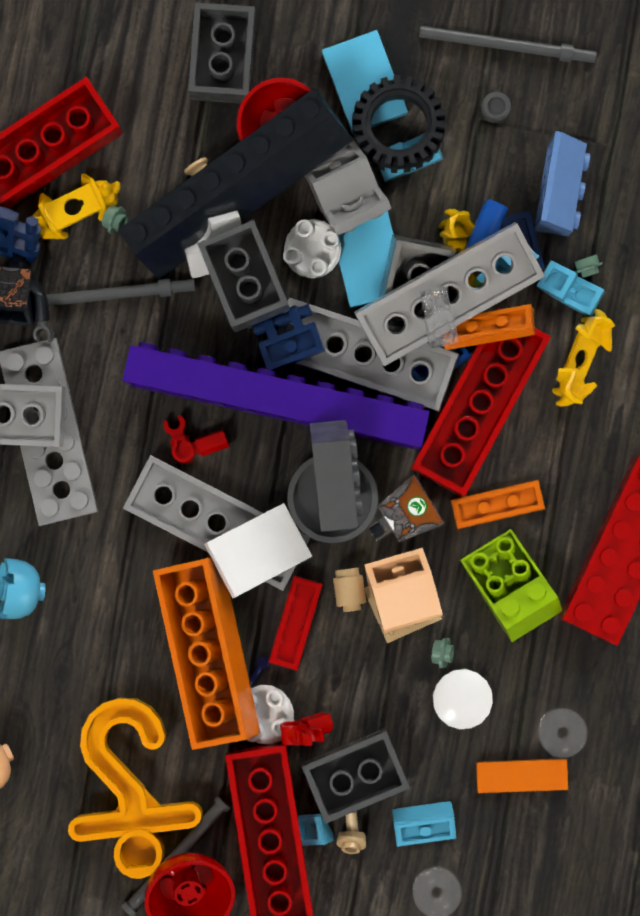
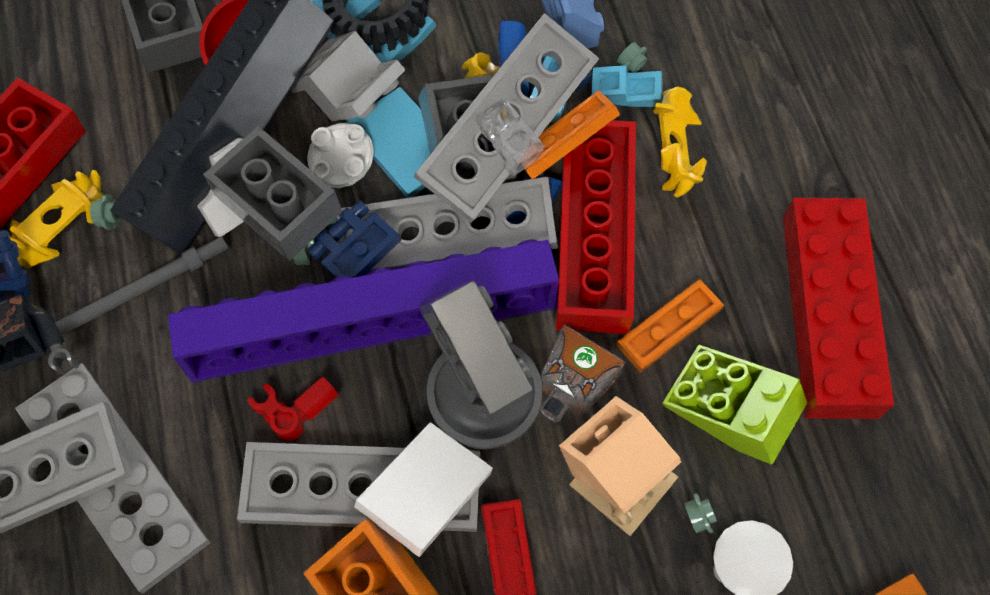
camera: 25 degrees left, 20 degrees down
tan brick [333,568,366,612] -> none
clear piece [538,708,587,758] -> none

